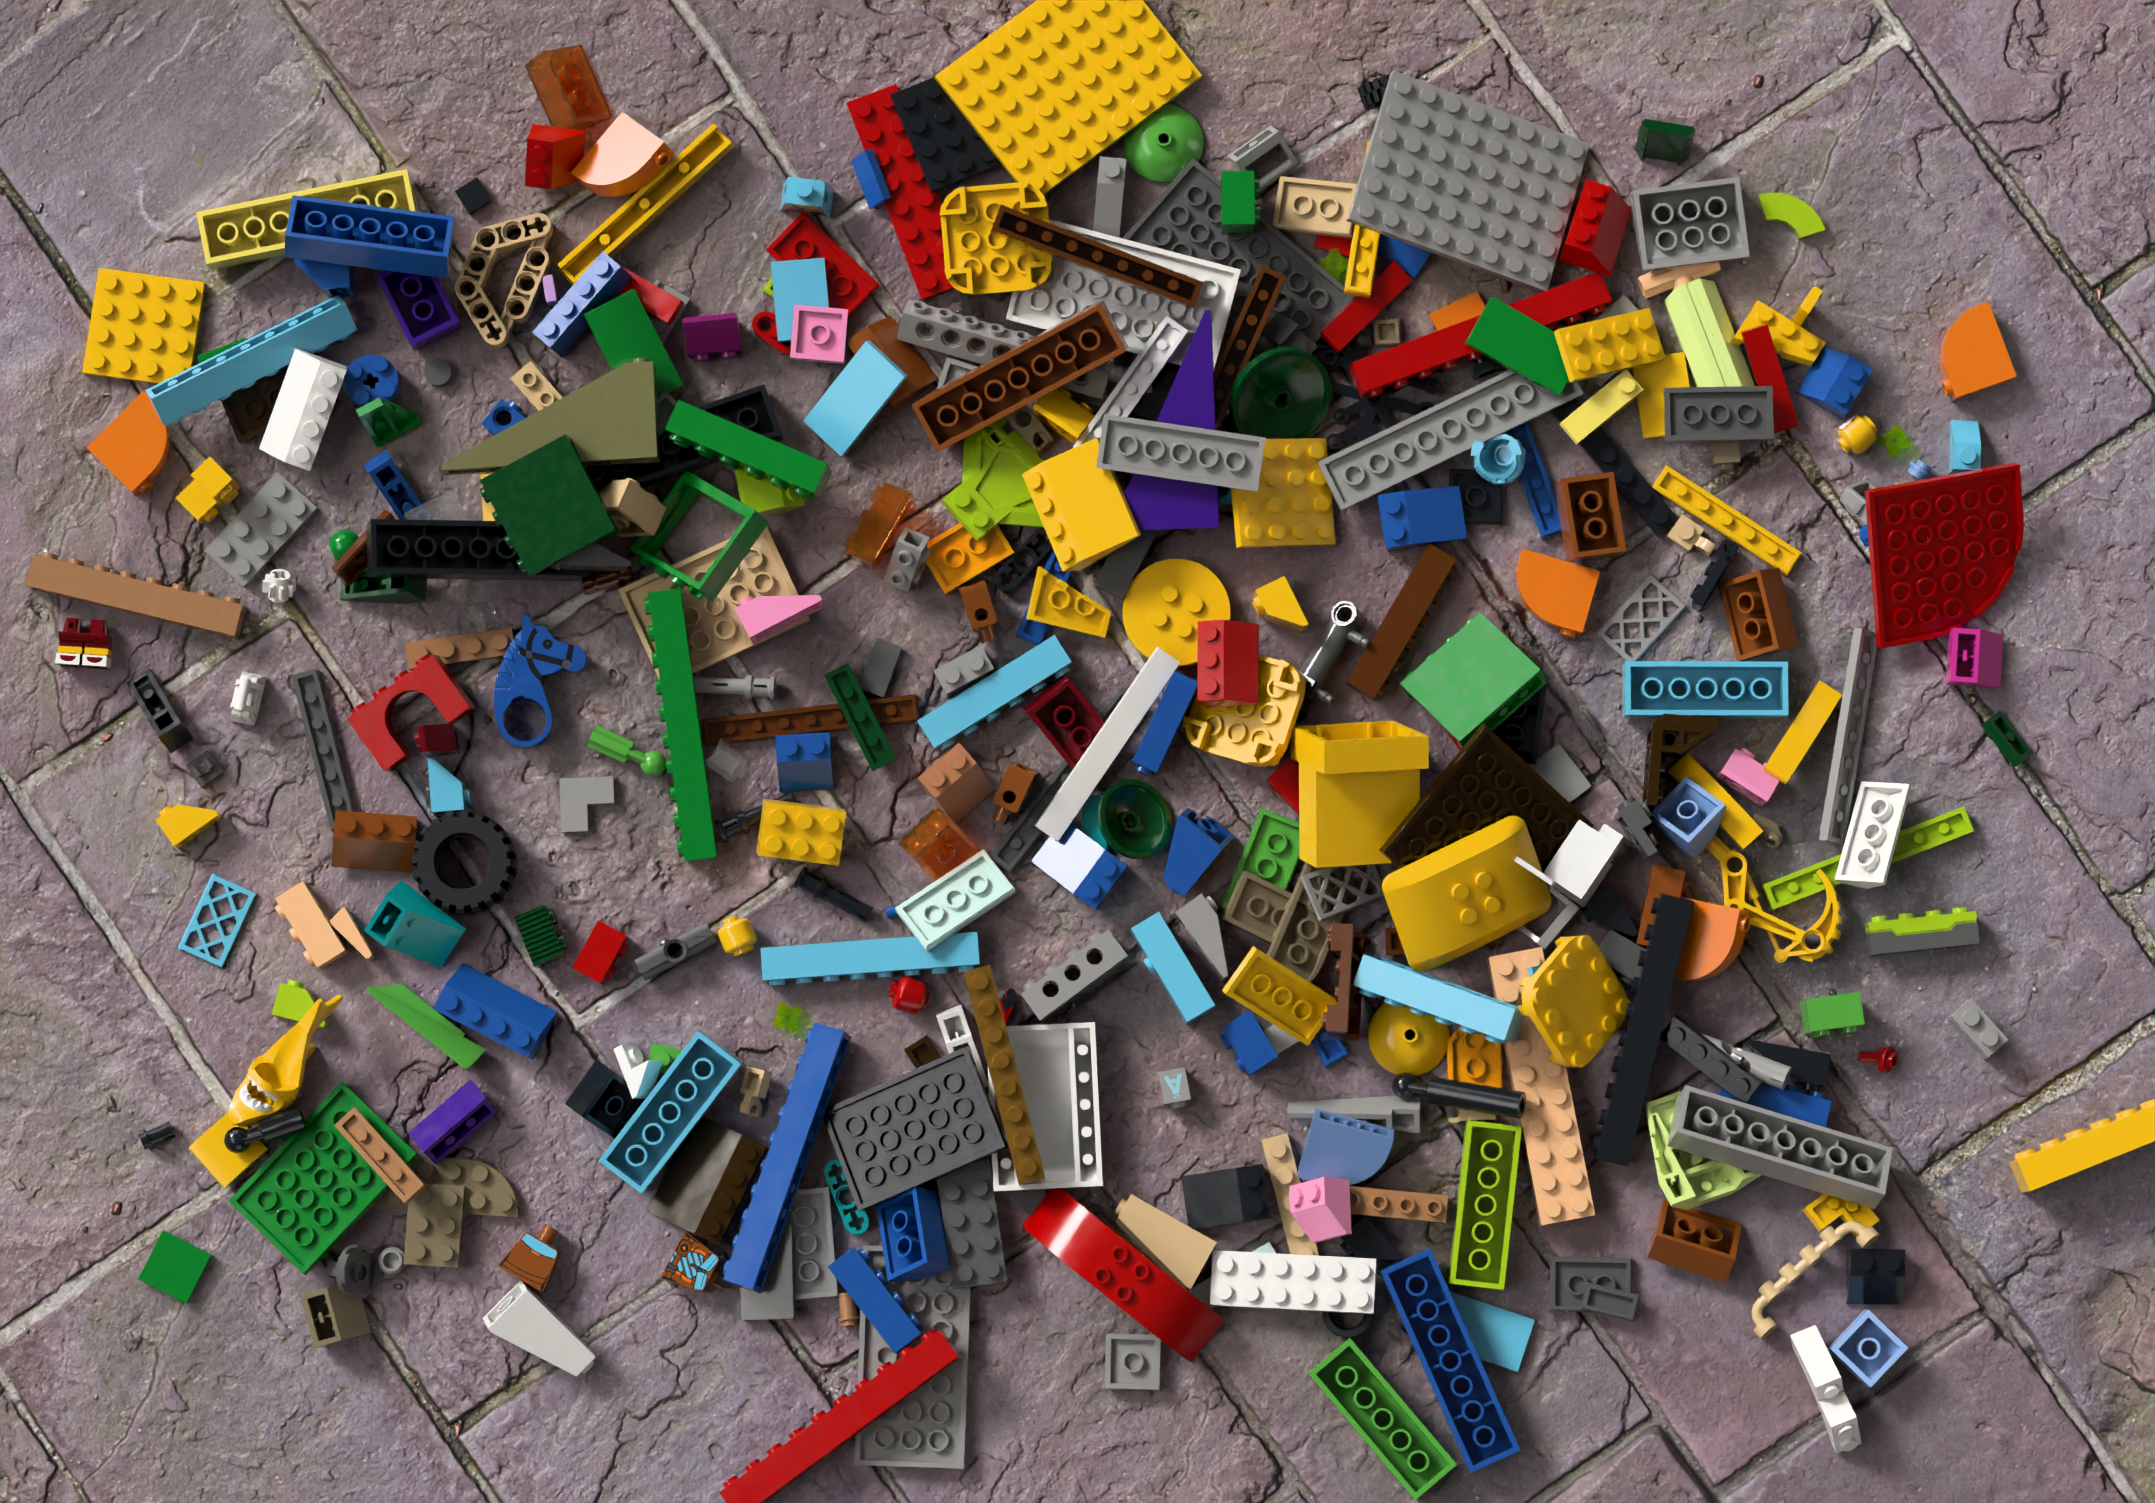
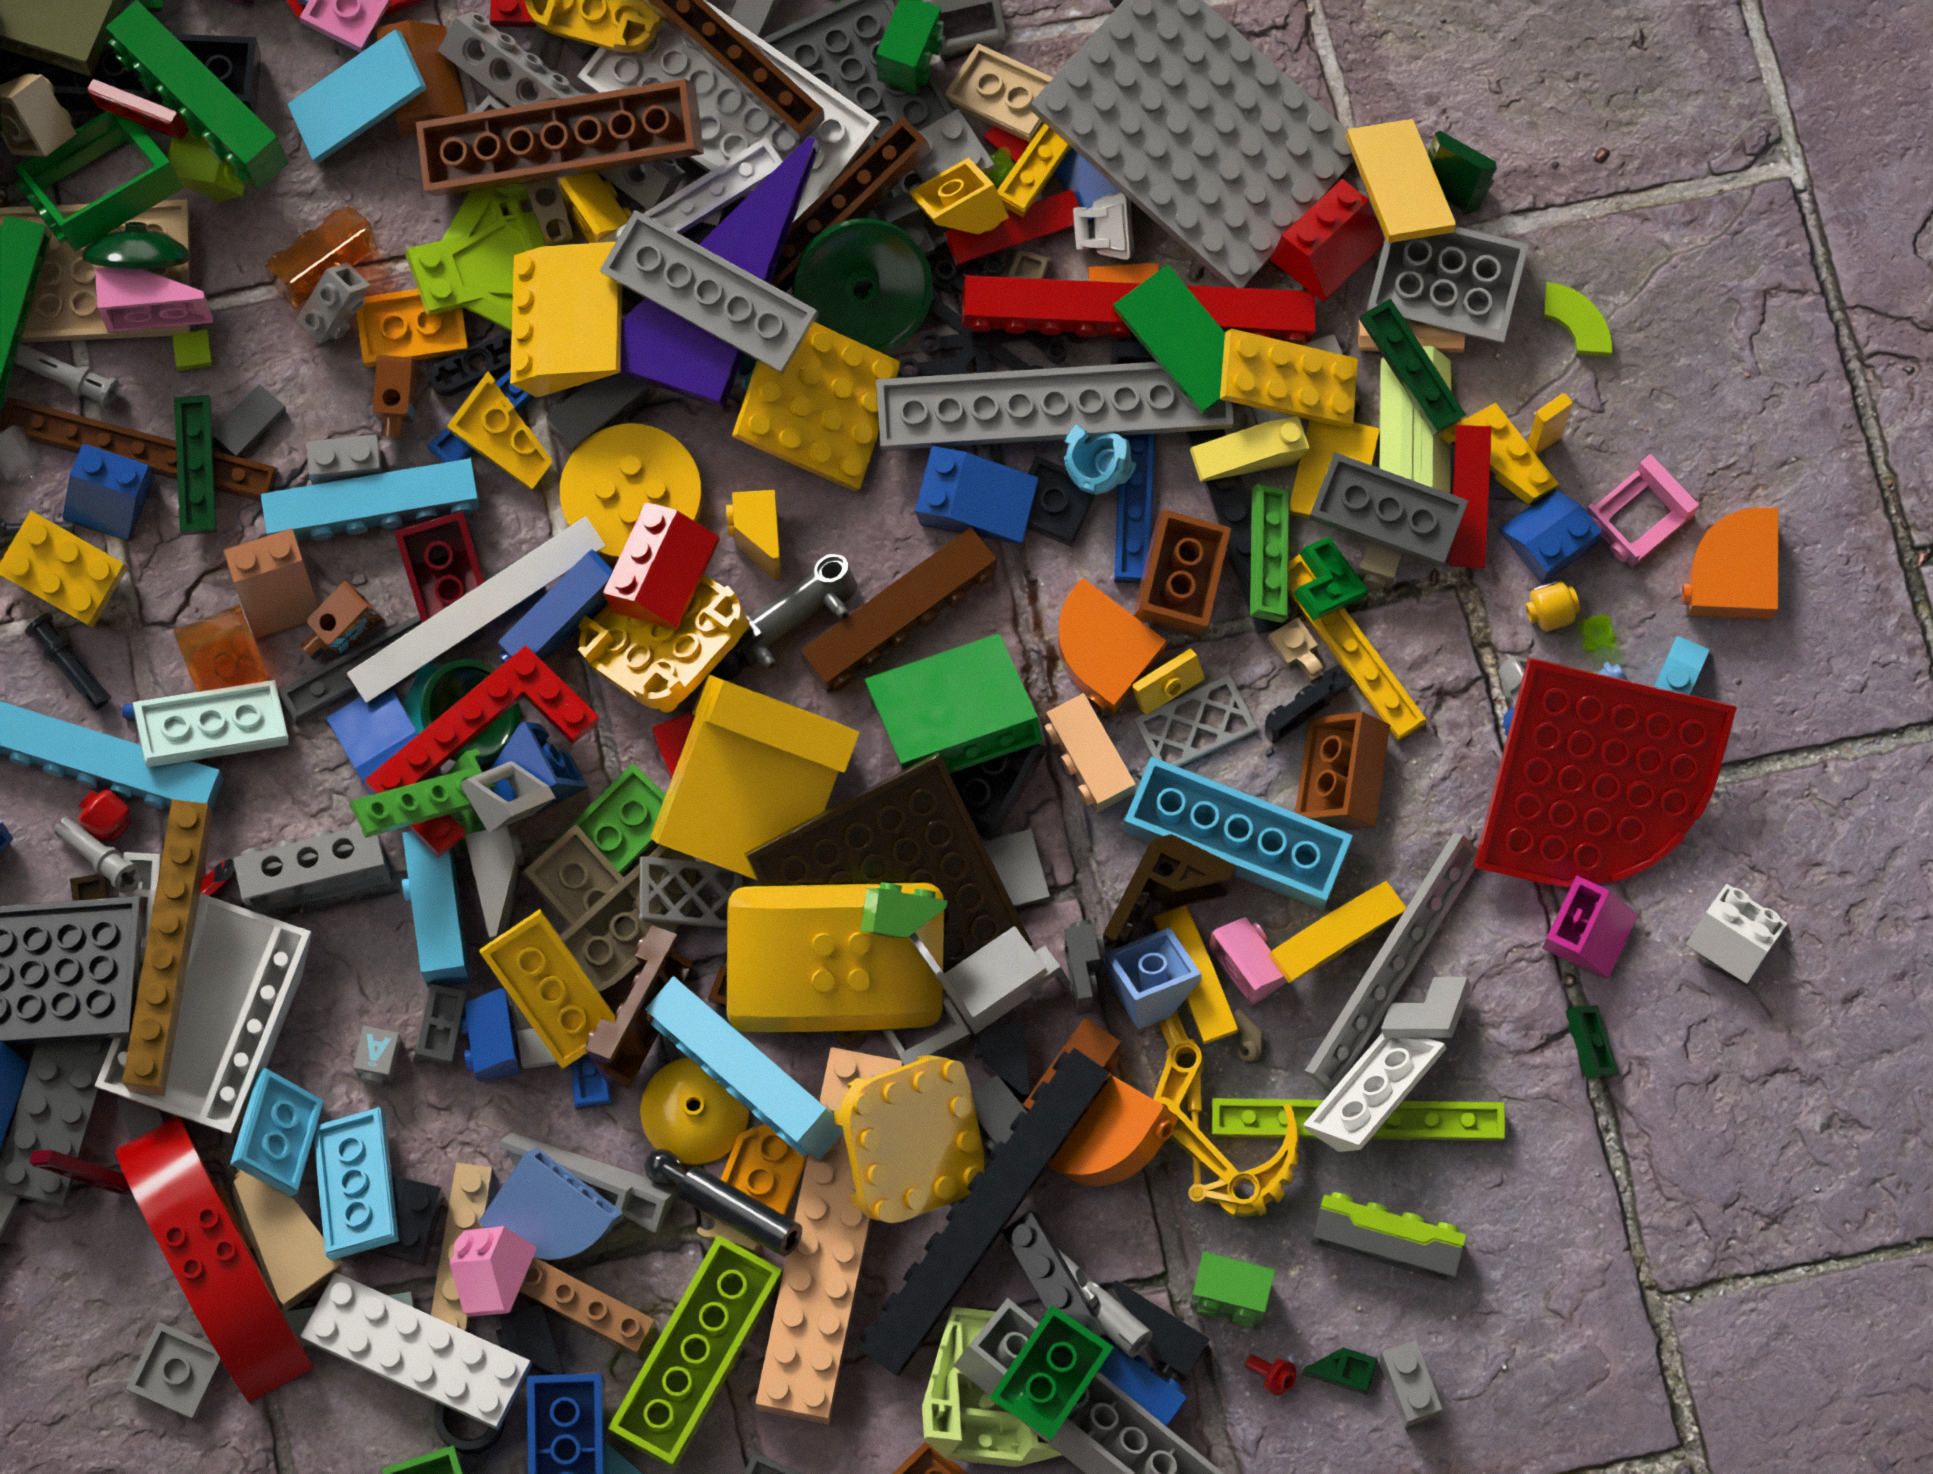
camera: 20 degrees right, 10 degrees down
none -> dark red tile [29,1150,133,1195]
none -> light grey pin [54,816,141,893]
none -> dark green dish [82,222,189,269]
none -> red tile [87,79,189,140]
none -> lime tile [172,329,213,371]
none -> medium azure tile [230,1068,324,1197]
none -> medium azure tile [314,1107,399,1260]
none -> bright green bracket [349,749,495,853]
none -> red plate [365,645,599,858]
none -> dark grey hinge [412,984,466,1066]
none -> light grey tile [461,761,556,833]
none -> bright green slope [860,882,947,938]
none -> yellow slope [909,157,1009,235]
none -> light grey plate [913,109,994,184]
none -> green slope [988,1305,1114,1441]
none -> light nougat brick [1043,693,1136,813]
none -> white piece [1073,192,1135,260]
none -> yellow plate [1132,648,1205,715]
none -> bright green tile [1250,484,1289,623]
none -> green tile [1294,536,1369,621]
none -> dark green tile [1302,1347,1378,1395]
none -> yellow tile [1346,119,1456,243]
none -> dark green plate [1359,298,1466,436]
none -> light grey tile [1381,977,1471,1038]
none -> bright pink panel [1586,454,1699,568]
none -> white slope [1686,884,1787,984]

